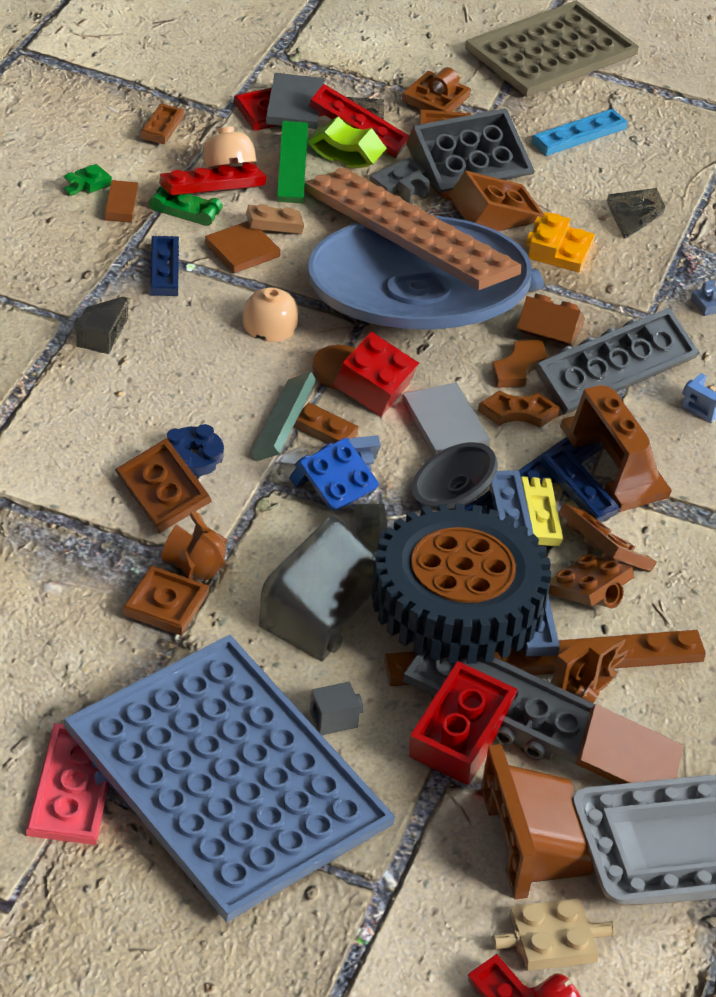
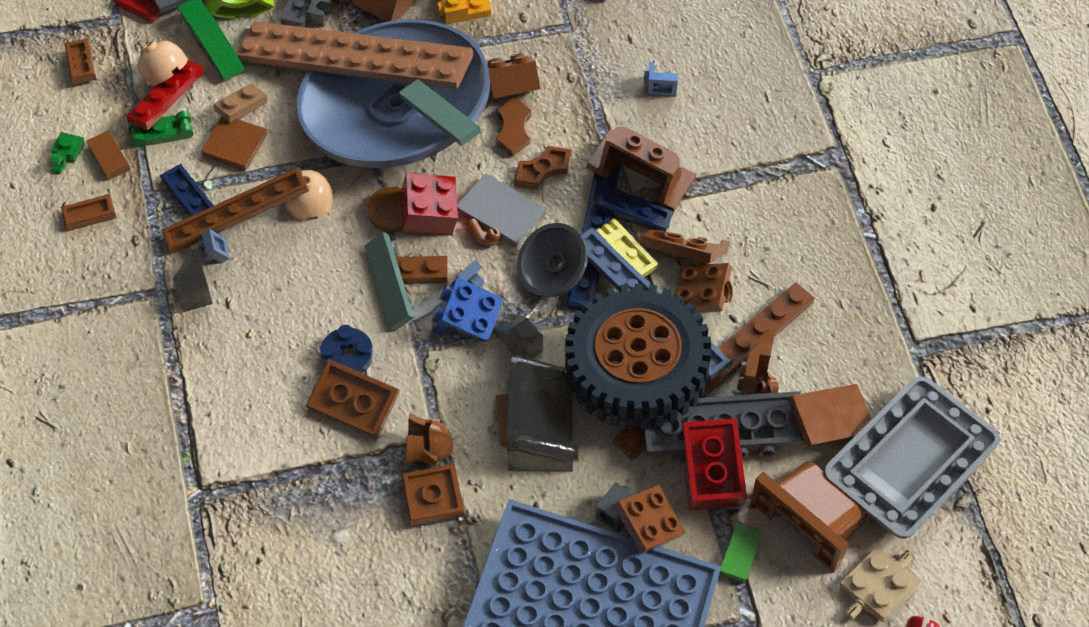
camera: 30 degrees left, 15 degrees up
dark grey plate [534,307,700,415] -> none
none -> dark orange tile [61,194,117,231]
none -> dark orange tile [162,167,309,254]
none -> sand blue tile [198,229,230,263]
none -> sand green tile [399,79,481,146]
none -> dark orange arm [466,219,500,246]
none -> dark orange plate [613,485,686,554]
none -> bright green tile [719,523,763,583]

